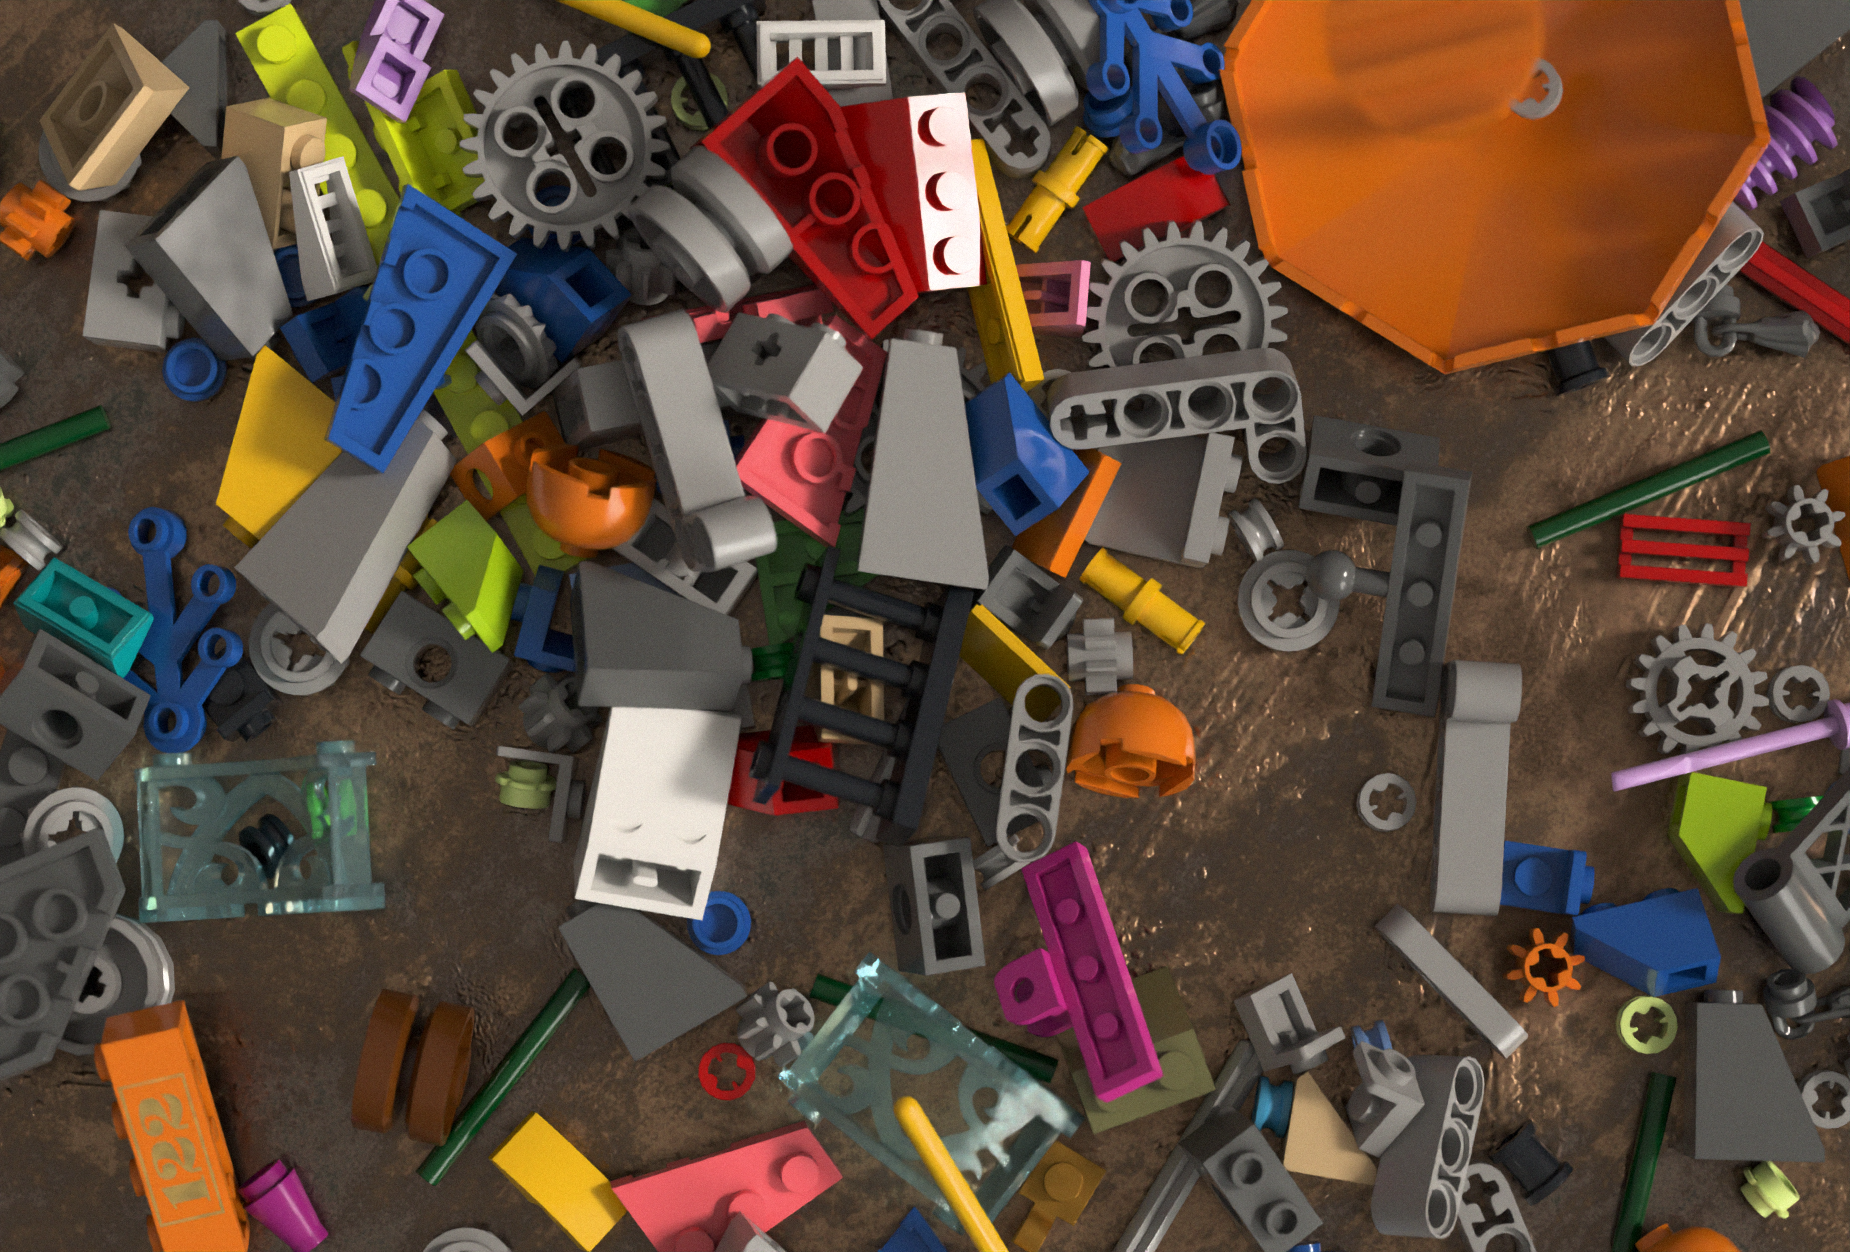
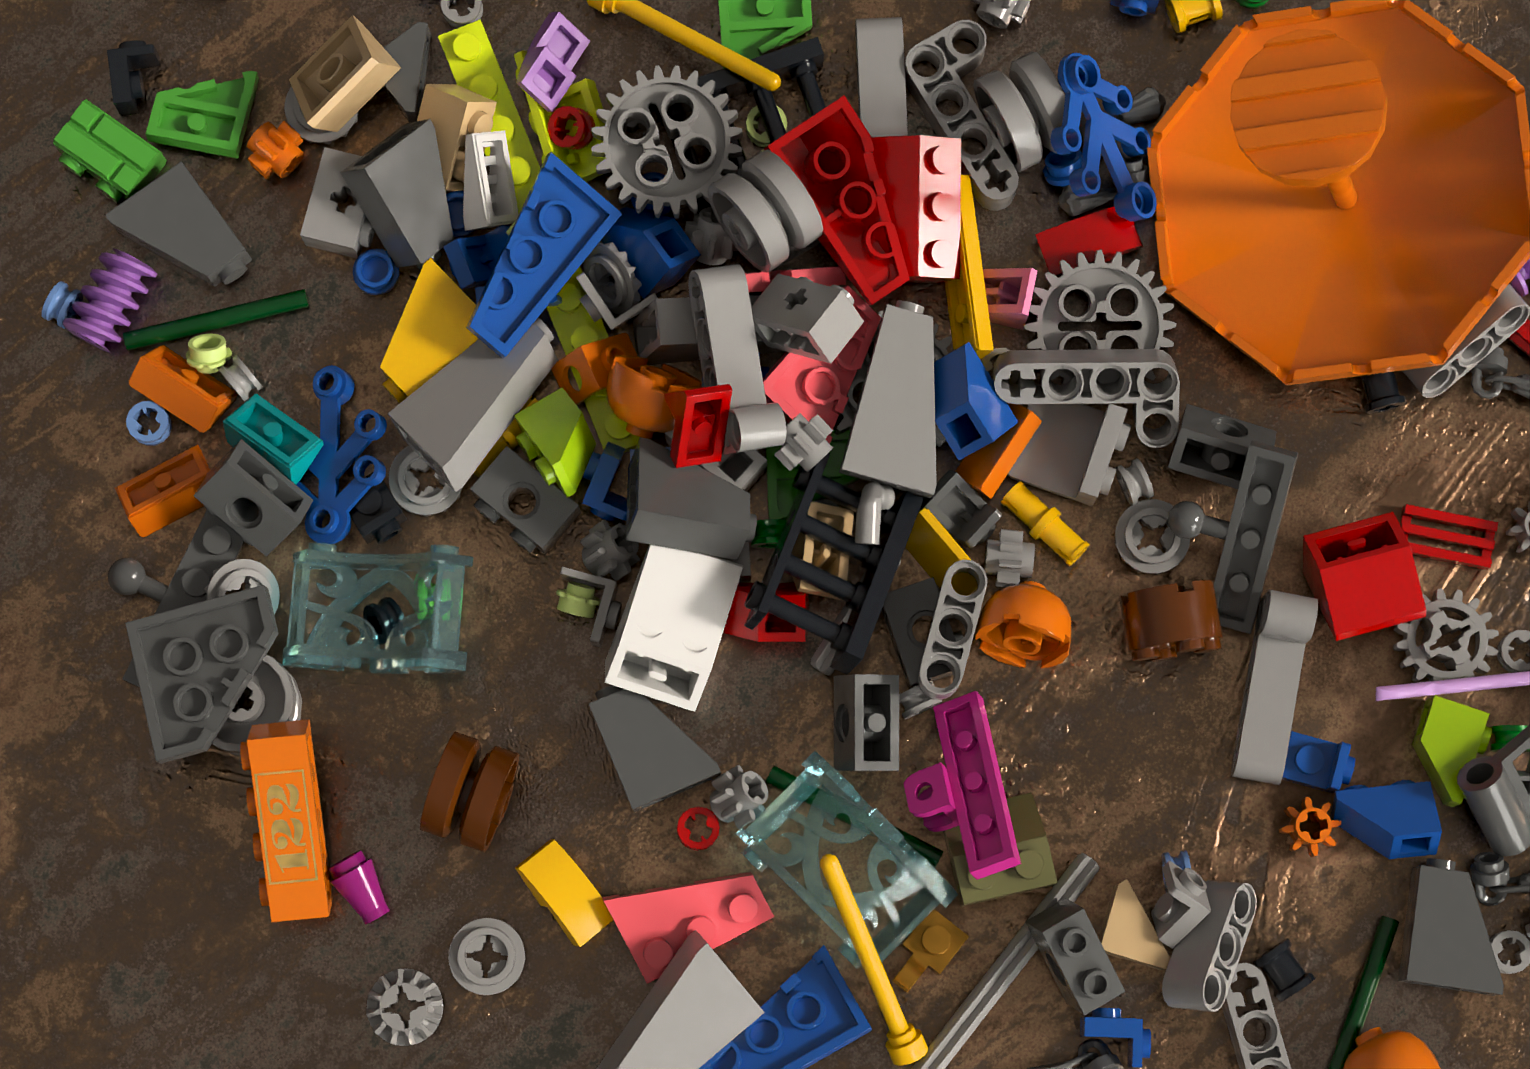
camera: 10 degrees right, 5 degrees down
dark green bar [416,967,591,1187] -> none
blue plate [687,891,751,955] -> none
white slope [756,20,886,90] -> none
yellow pin [1006,126,1109,253] -> none
light grey bracket [1233,973,1346,1074] -> none
dark azure bush [1251,1076,1293,1138] -> none
light grey bush [1356,773,1417,832] -> none
light grey beam [1374,904,1529,1059] -> none
light grey bush [1509,58,1563,119] -> none
dark green bar [1526,430,1771,549] -> none
yellowish green bush [1615,995,1678,1054] -> none
yellowish green plate [1741,1161,1800,1219] -> none
none -> red bush [548,106,595,150]
none -> red slope [664,384,733,468]
none -> light grey gear [774,413,833,472]
none -> light grey arm [855,481,895,545]
none -> reddish brown brick [1119,580,1223,662]
none -> red slope [1303,512,1427,641]

